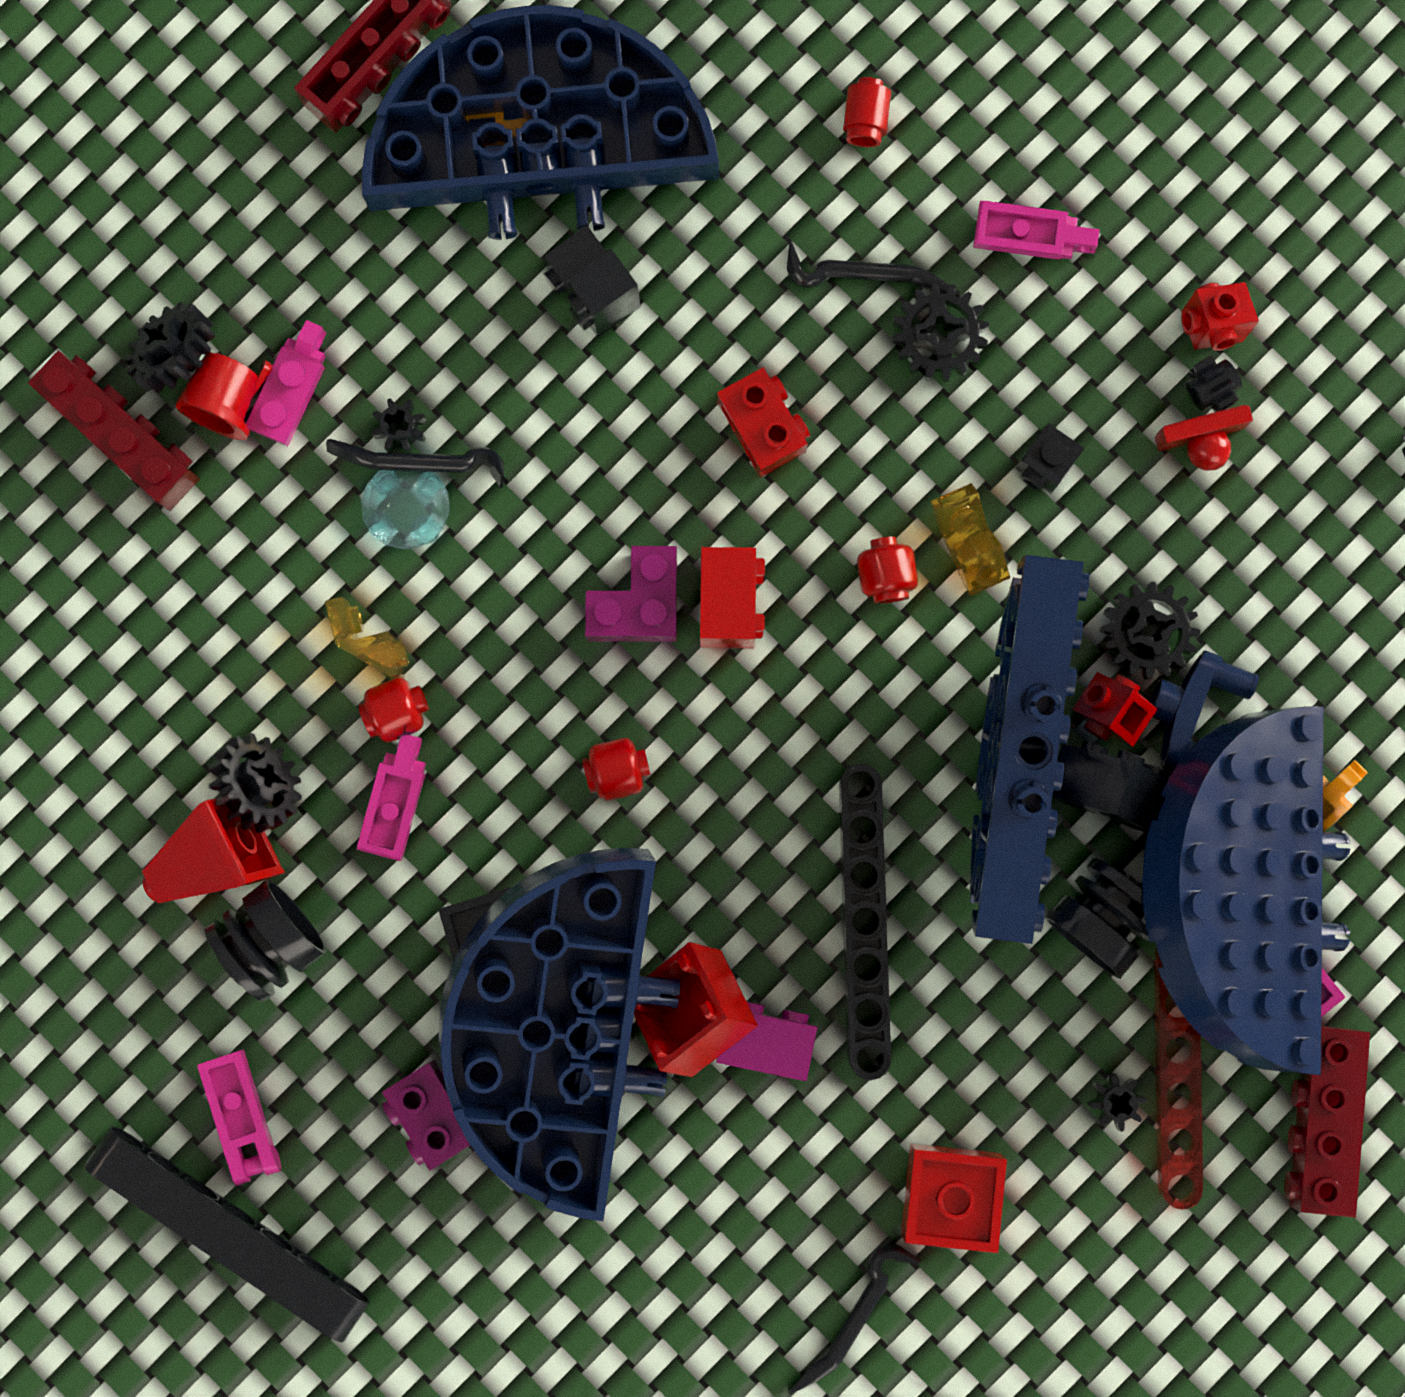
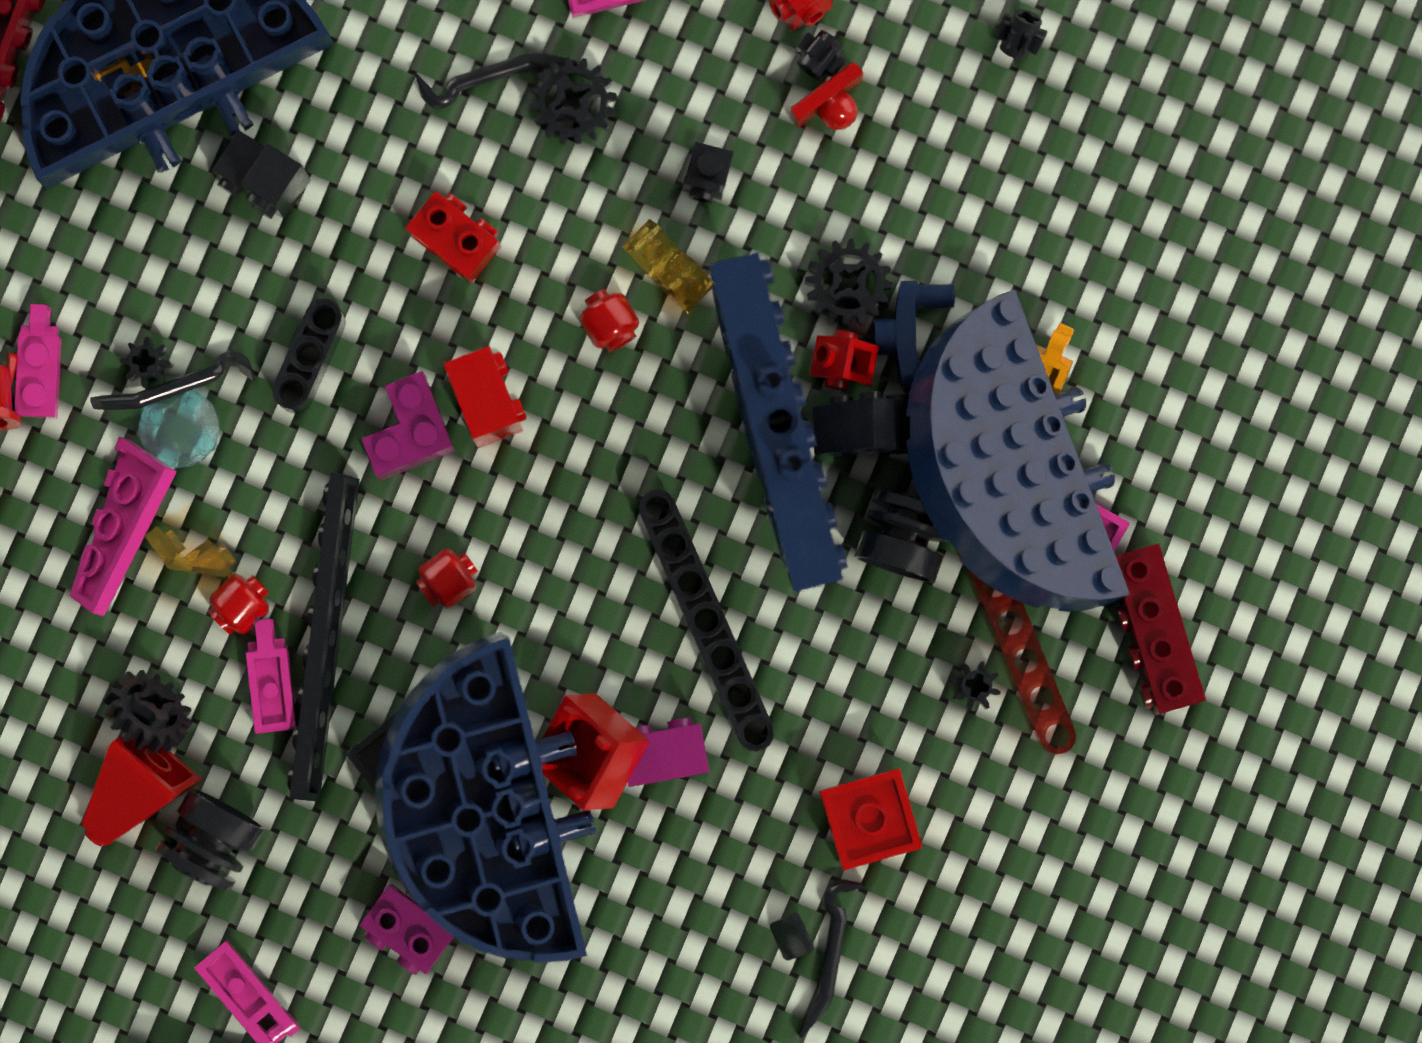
camera: 30 degrees left, 0 degrees up
none -> dark pink wing [70,436,177,616]
none -> black beam [272,298,346,414]
none -> black plate [287,473,360,802]
none -> black slope [770,912,814,960]

